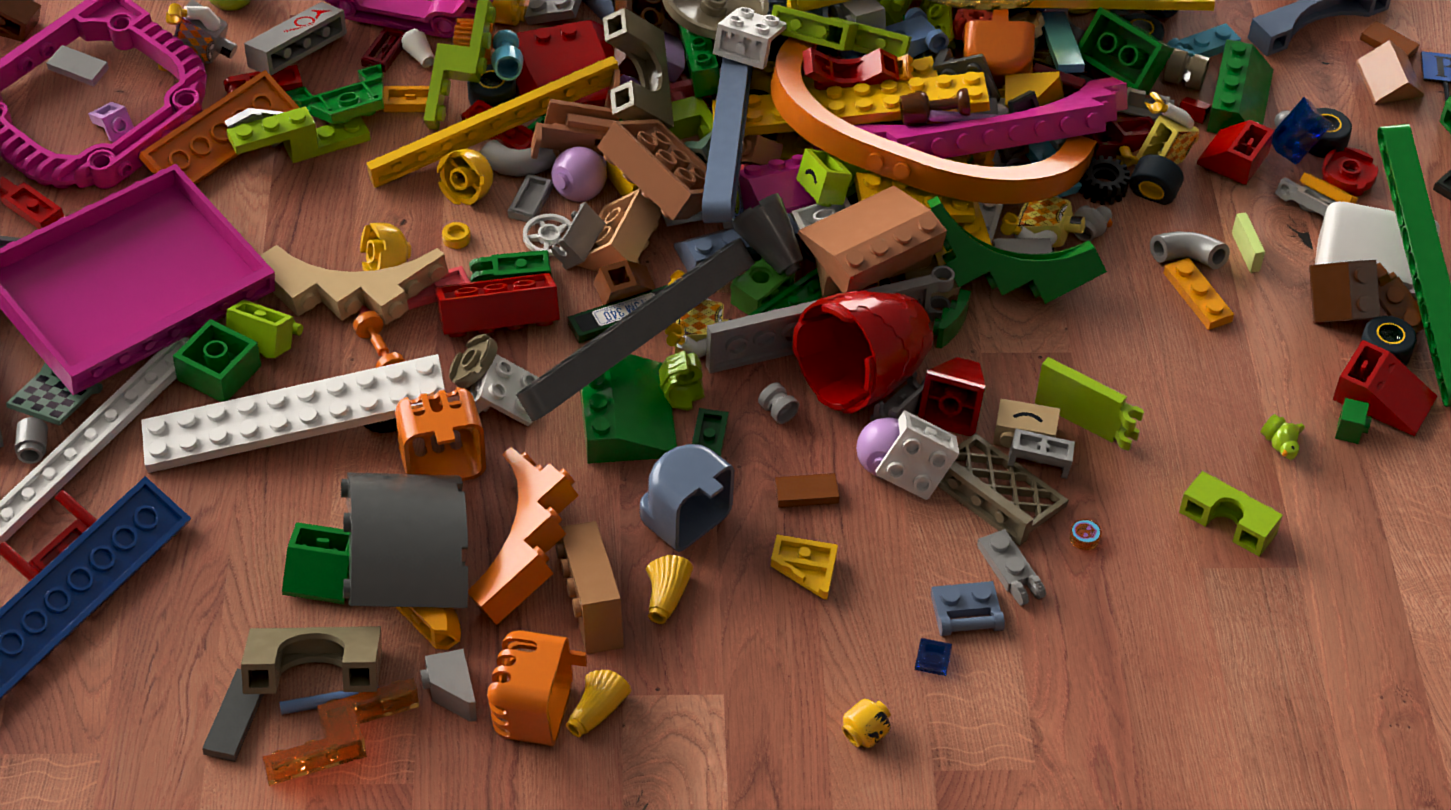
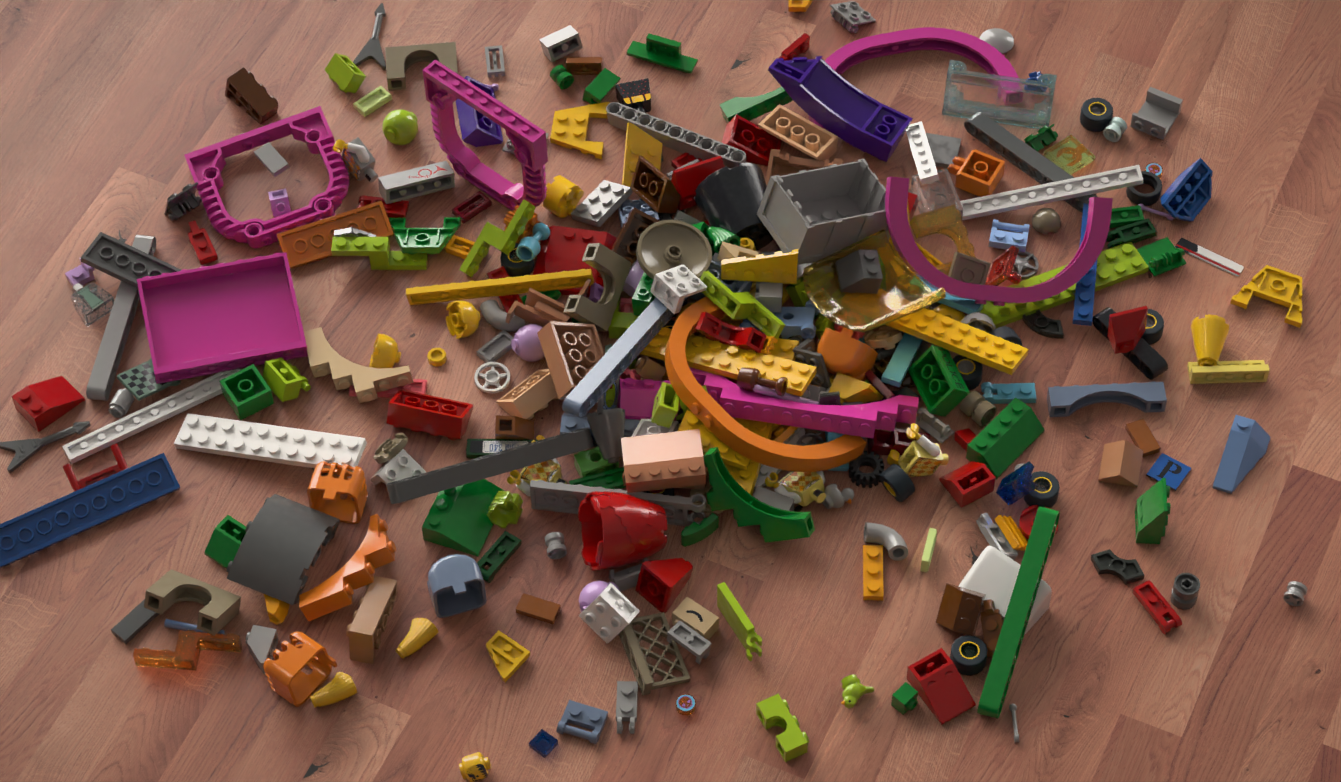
camera: 30 degrees right, 5 degrees up
orange wheel [353,311,405,368] -> none
white cone [401,29,435,68] -> none
green hinge [469,250,551,282] -> none
light grey hinge [551,202,606,270] -> none

